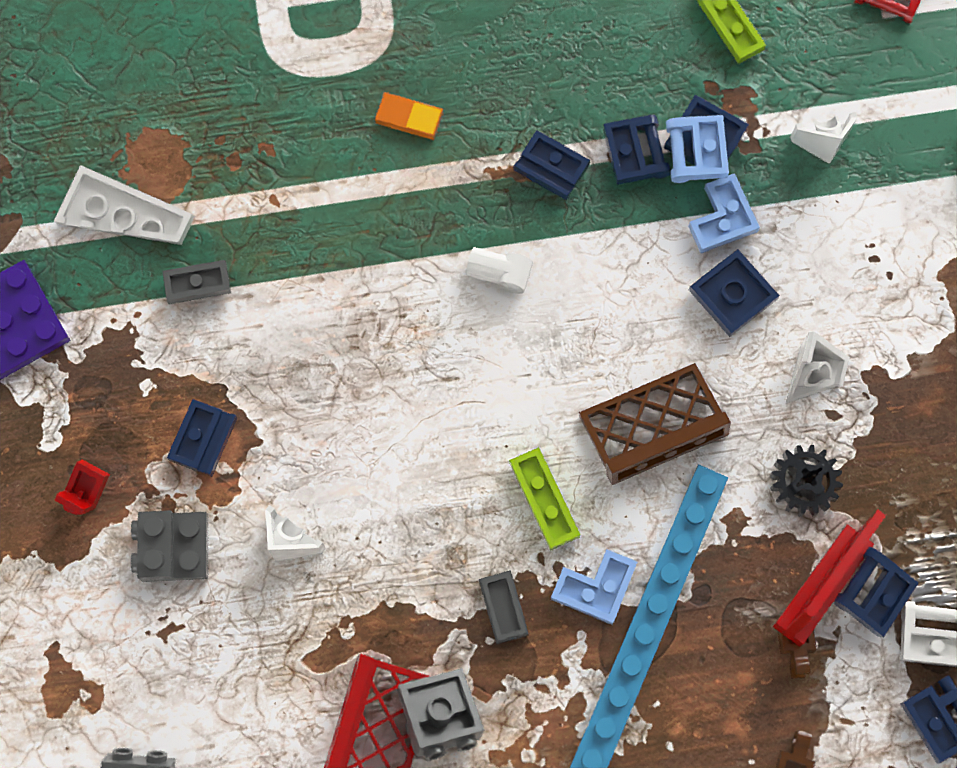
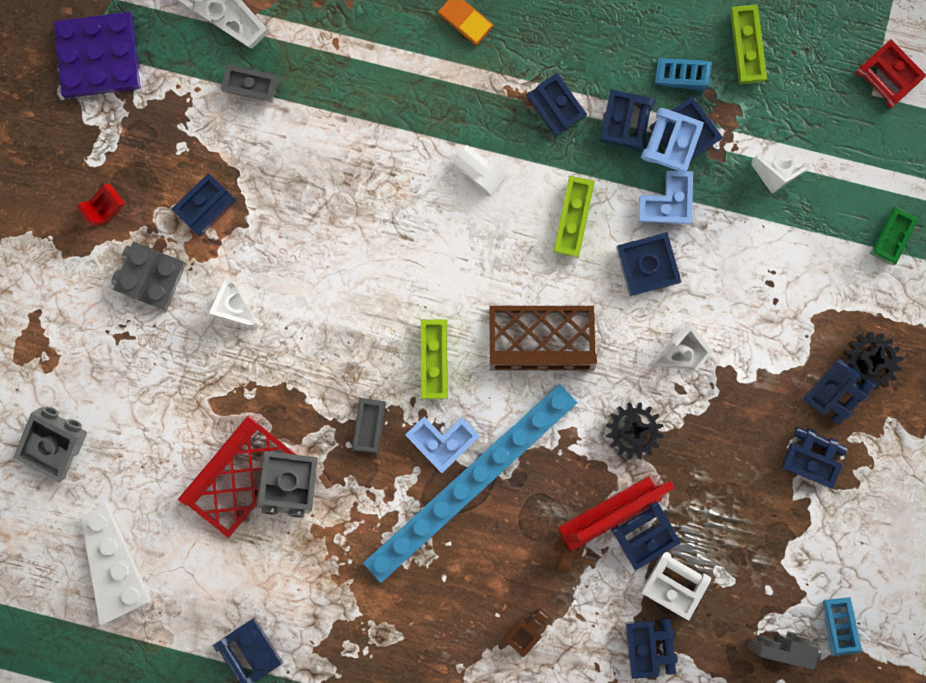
camera: 25 degrees right, 10 degrees up
none -> lime plate [553,176,595,258]
none -> dark azure slope [654,58,712,92]

